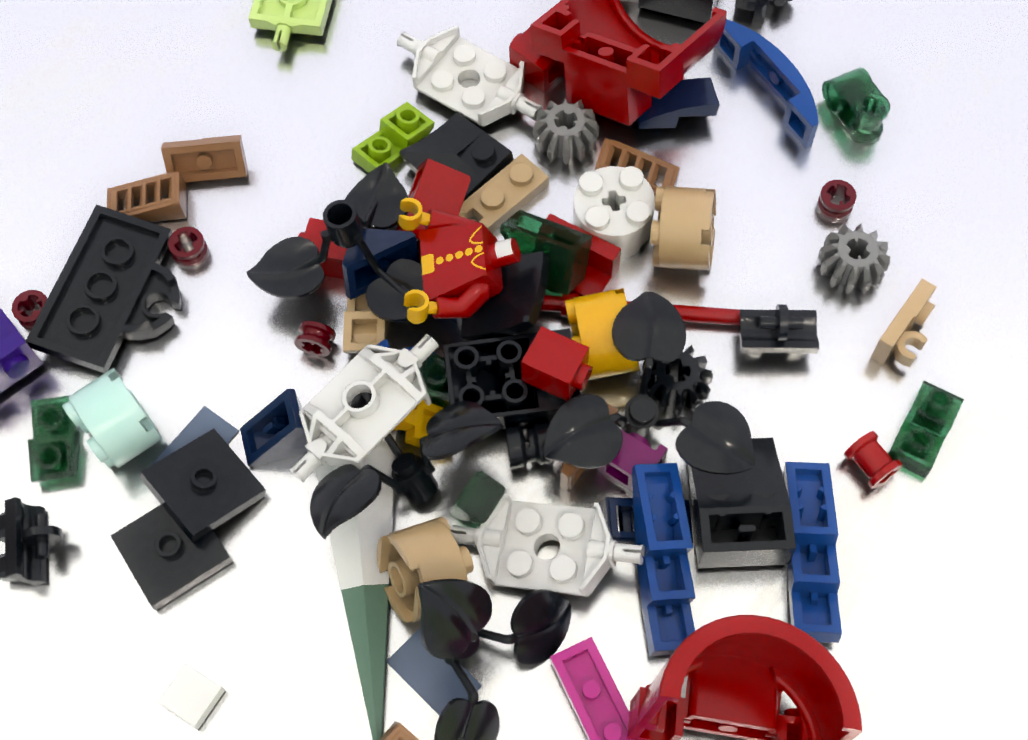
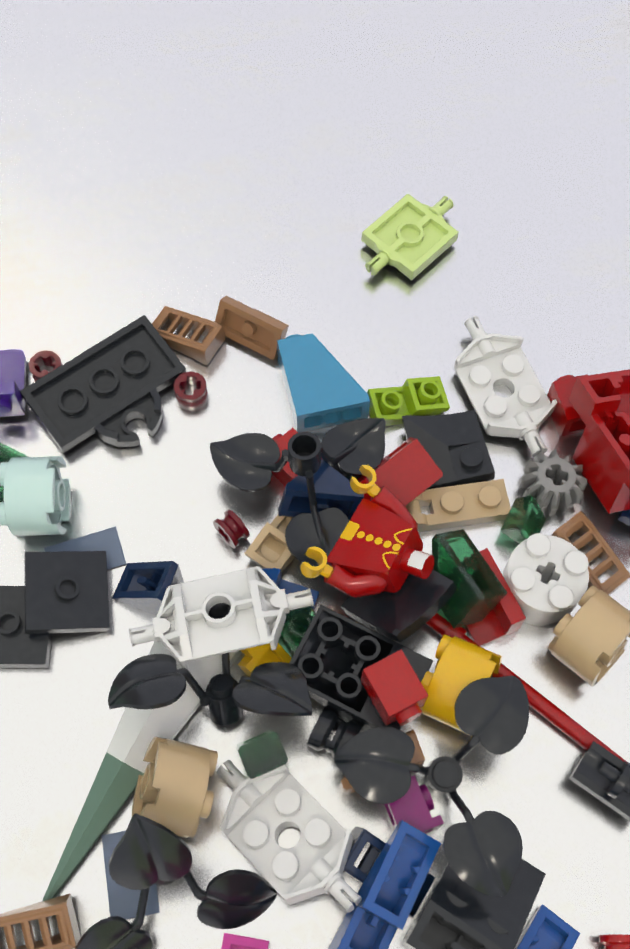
camera: 30 degrees right, 0 degrees up
black gear [640,345,713,417] -> none
none -> dark azure slope [277,333,370,433]
none -> clear green slope [501,495,546,545]

